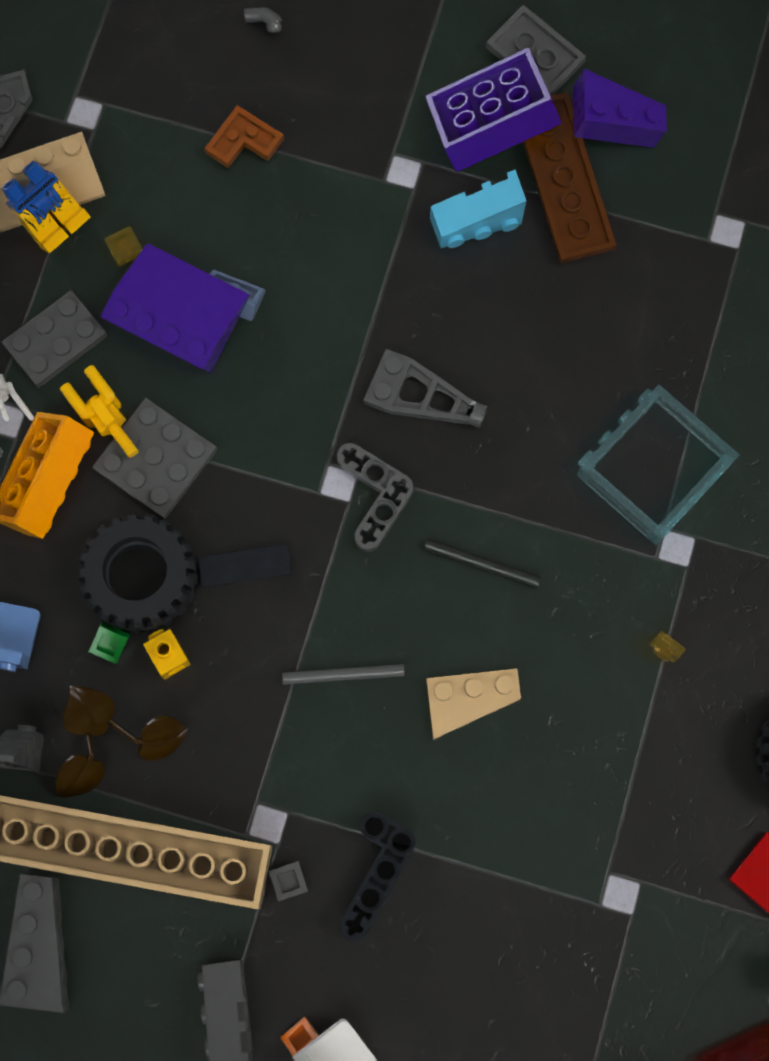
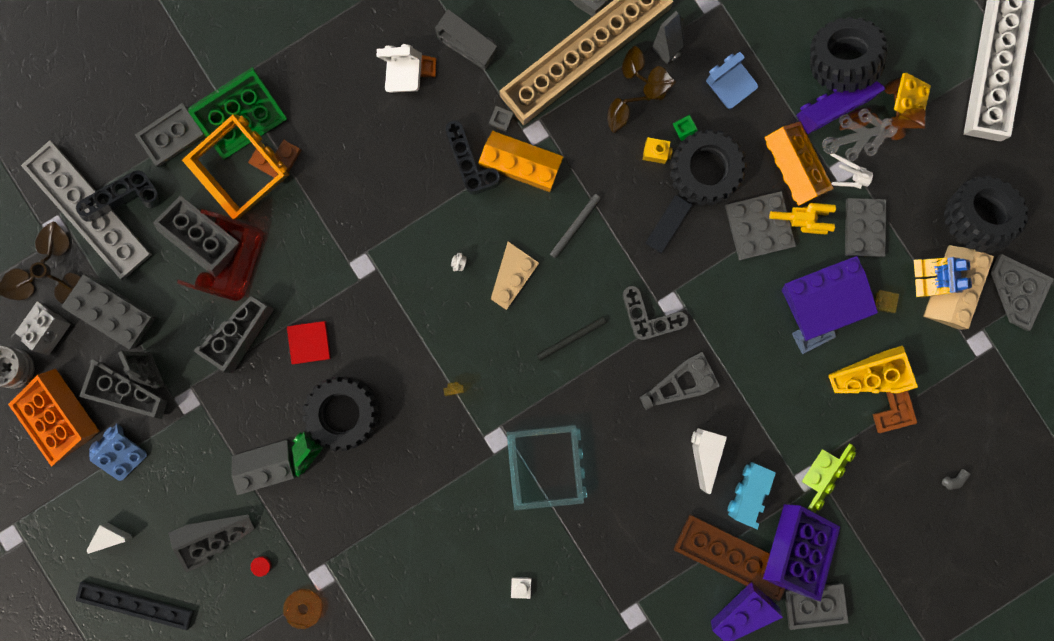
camera: 130 degrees right, 10 degrees up
none -> white plate [451,253,466,271]
none -> light orange slope [479,131,563,192]
none -> white slope [691,428,727,494]
none -> lime bracket [802,444,856,513]
none -> yellow wedge [828,345,918,393]

